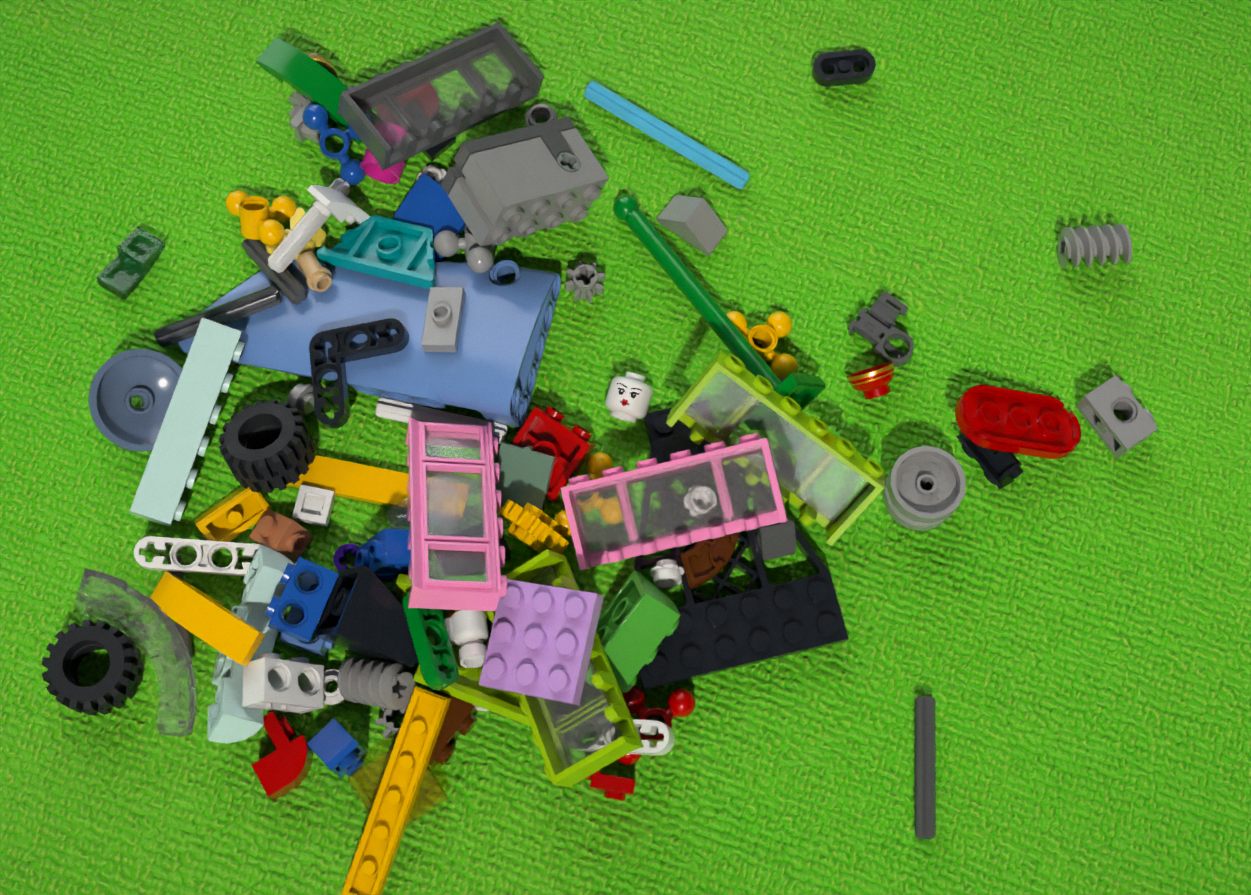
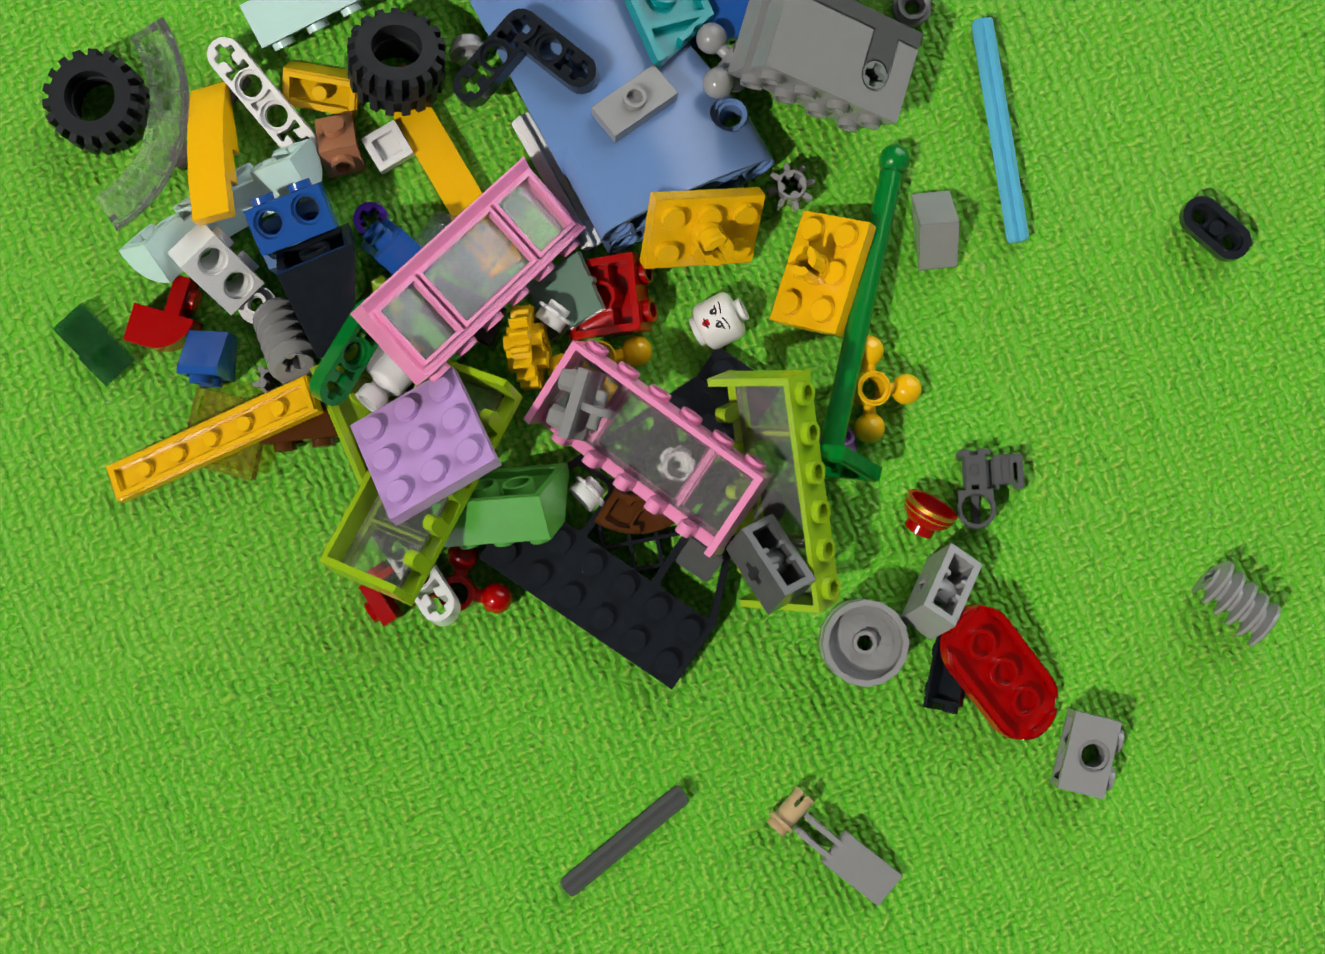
camera: 55 degrees right, 15 degrees up
none -> clear green slope [53,302,135,386]
none -> white plate [535,299,571,333]
none -> light grey hips [546,367,615,441]
none -> yellow plate [639,187,765,269]
none -> dark grey brick [725,513,816,615]
none -> tan pin [766,786,815,837]
none -> yellow plate [769,210,877,338]
none -> light grey arm [793,813,902,906]
none -> light grey brick [900,543,982,640]

